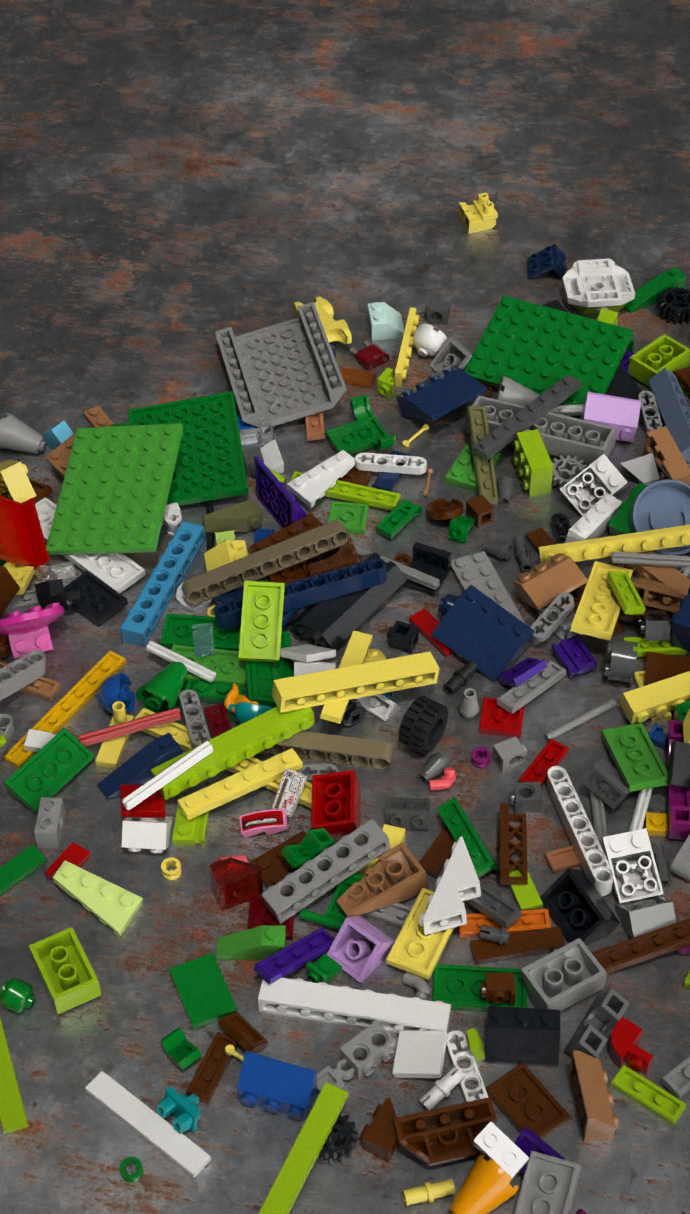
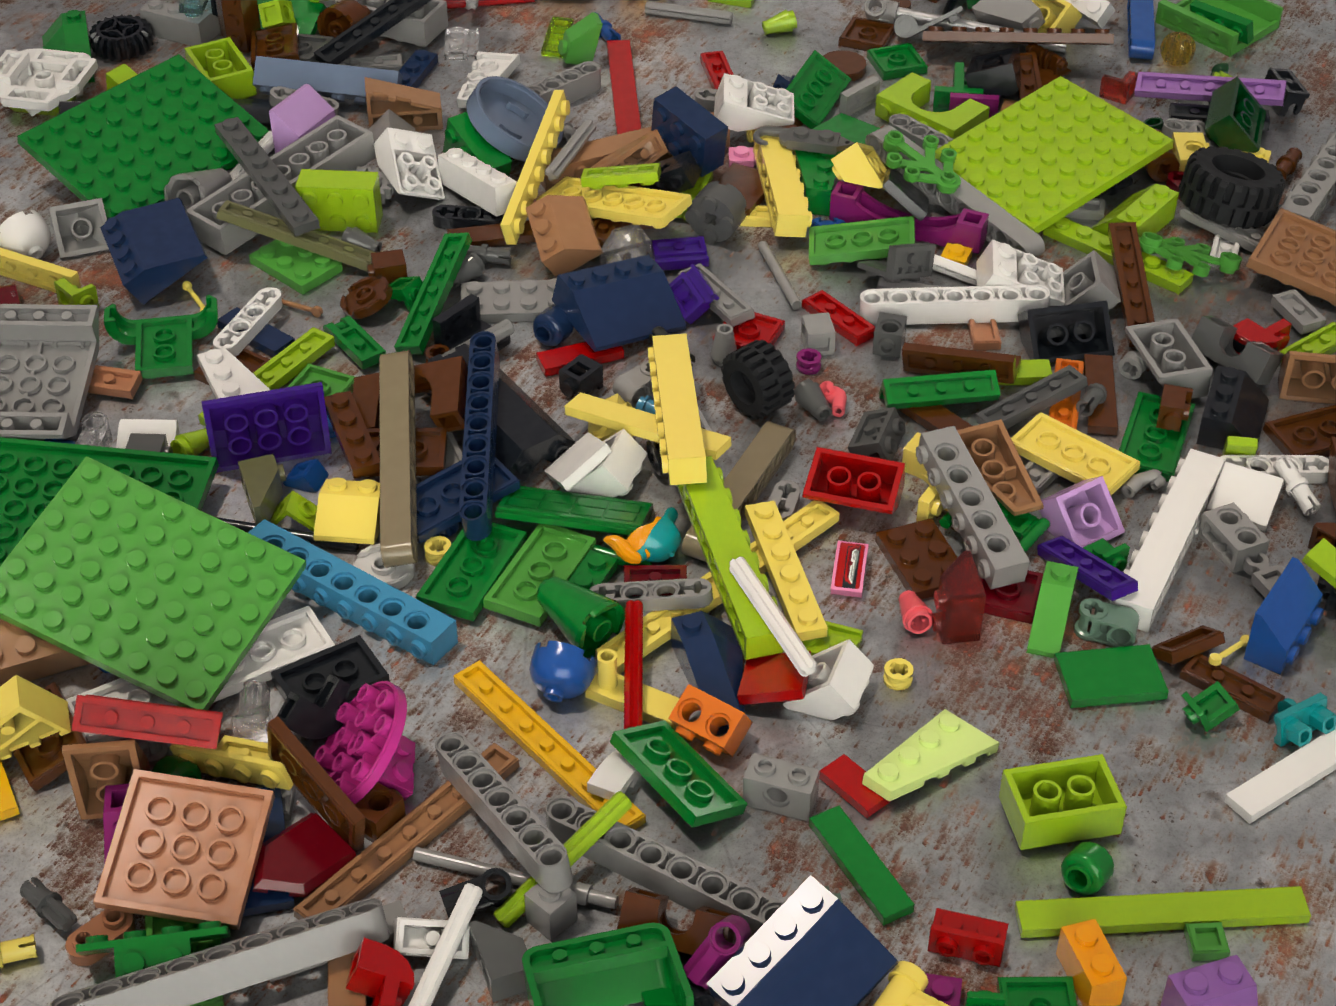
camera: 75 degrees left, 5 degrees down
white axle [146,641,216,682] -> none
clear light blue brick [192,623,215,656] -> none
lime plate [238,581,285,663] -> none
tile [271,768,307,817] -> none
green brick [281,828,337,868] -> none
white slope [419,836,481,935] -> none
light grey beam [530,593,575,642] -> none
none -> green plate [394,232,472,354]
none -> orange brick [668,684,753,757]
none -> sand green piece [1074,598,1139,647]

